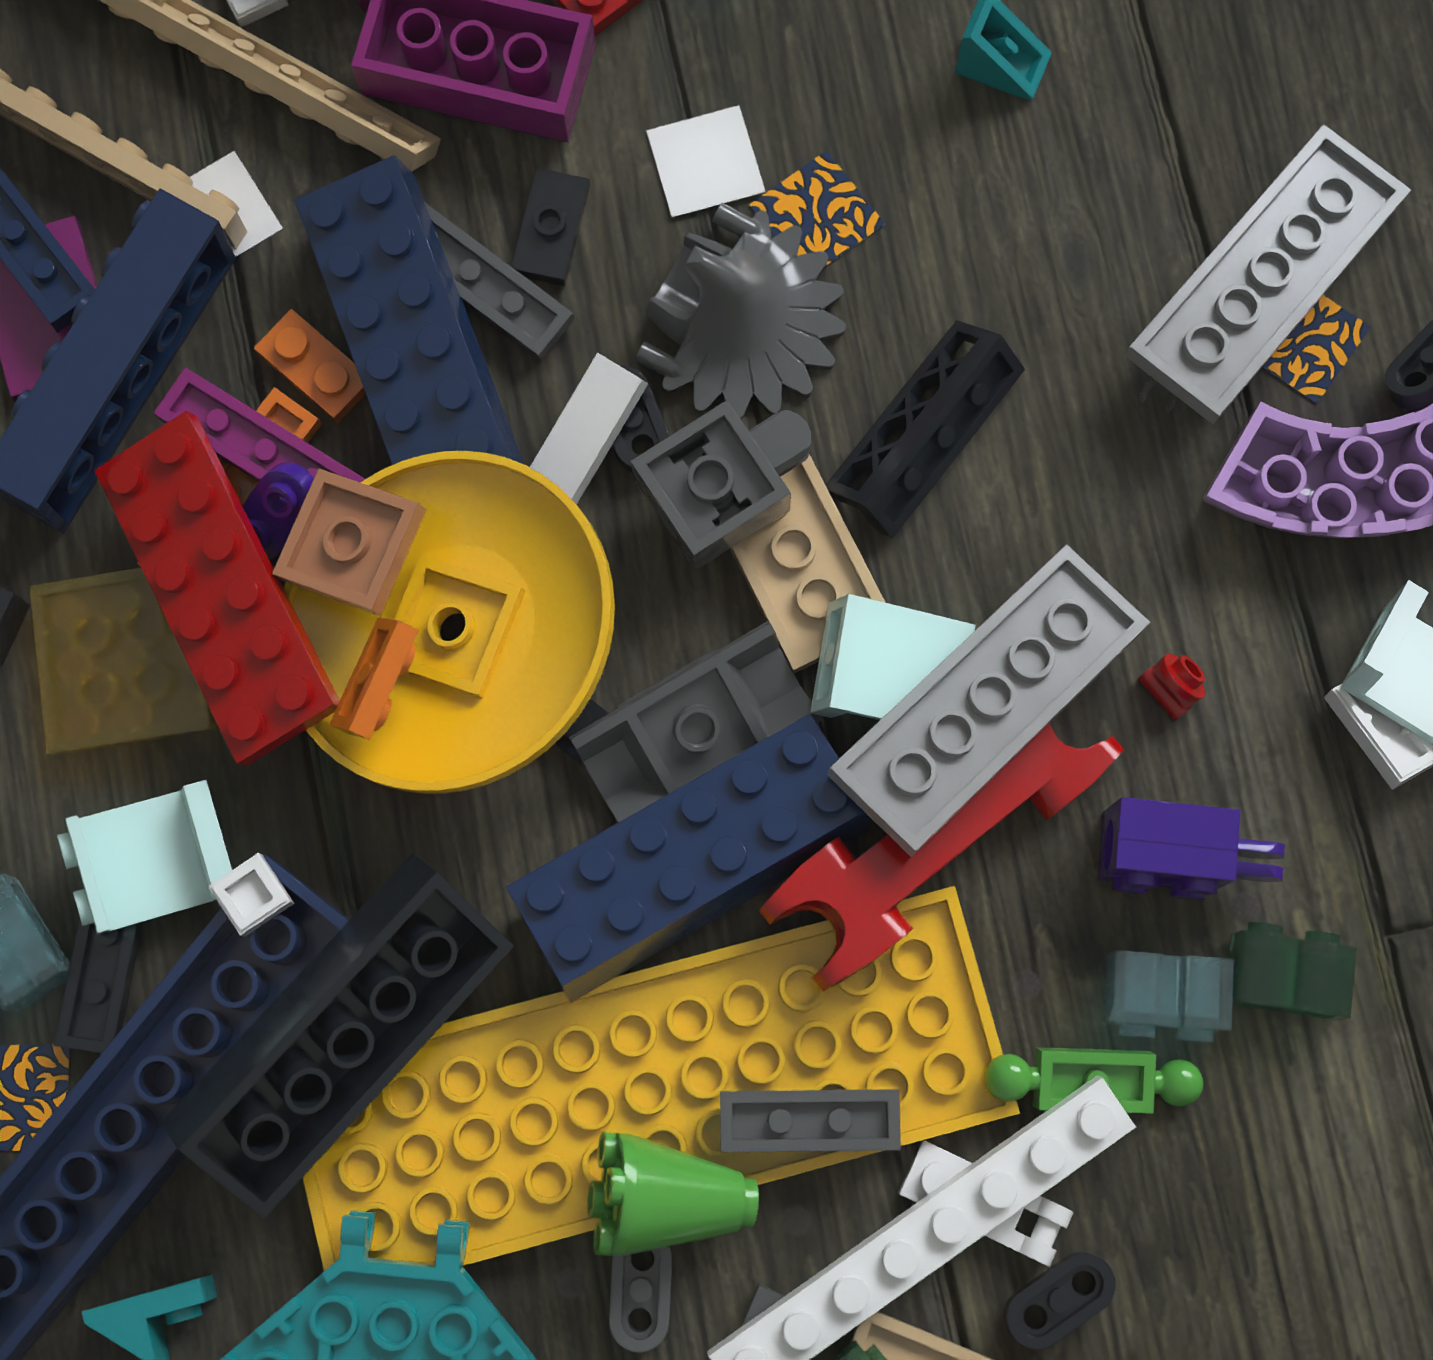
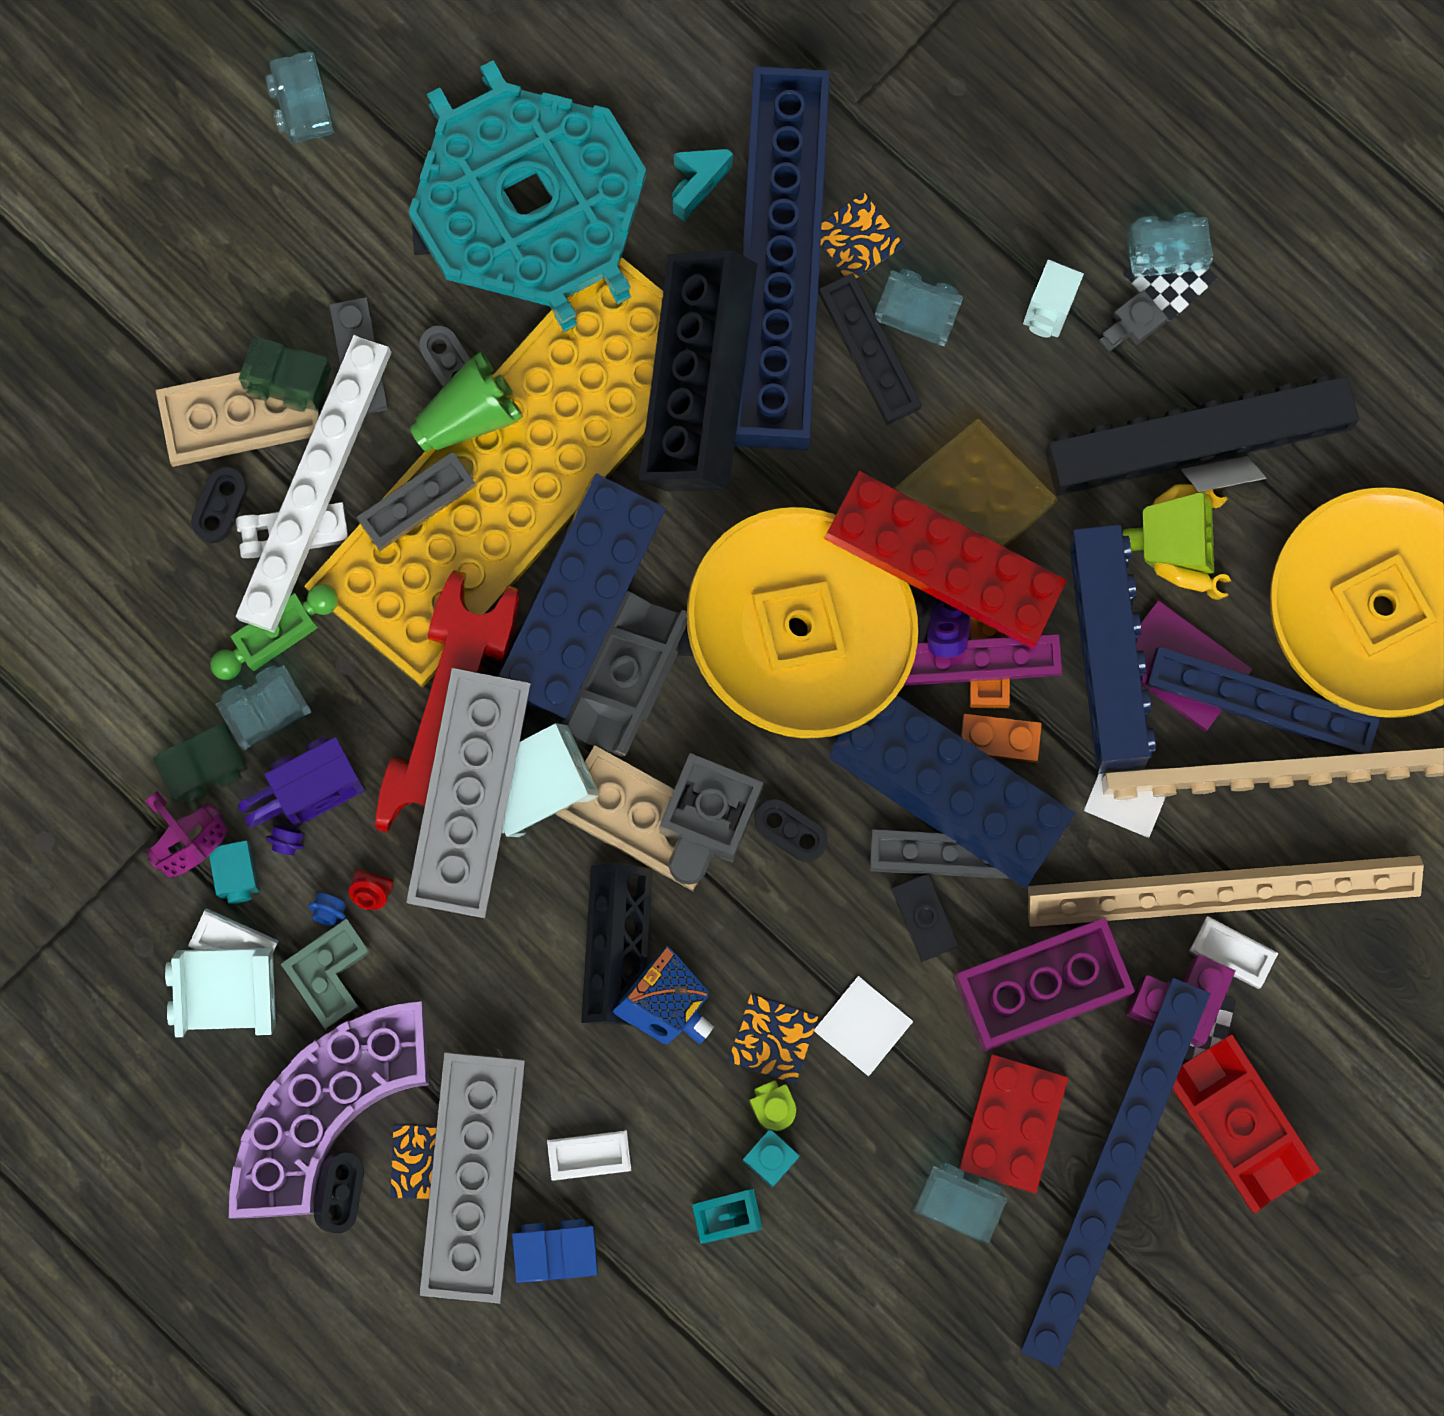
camera: 140 degrees right, 0 degrees up
light aqua panel [57,780,232,935] -> none
white tile [208,853,294,937] -> none
nougat plate [272,469,426,616] -> none
orange plate [329,617,419,740] -> none
white tile [530,353,648,505] -> none
dark grey piece [635,203,846,419] -> none
none -> magenta helmet [145,791,228,878]
none -> teal brick [209,841,260,904]
none -> dark purple plate [266,825,304,855]
none -> sand green plate [281,919,370,1031]
none -> blue plate [308,893,346,927]
none -> blue brick [512,1219,598,1283]
none -> white tile [547,1130,631,1181]
none -> blue torso [612,946,714,1045]
none -> teal brick [742,1129,800,1188]
none -> lime plate [749,1080,796,1132]

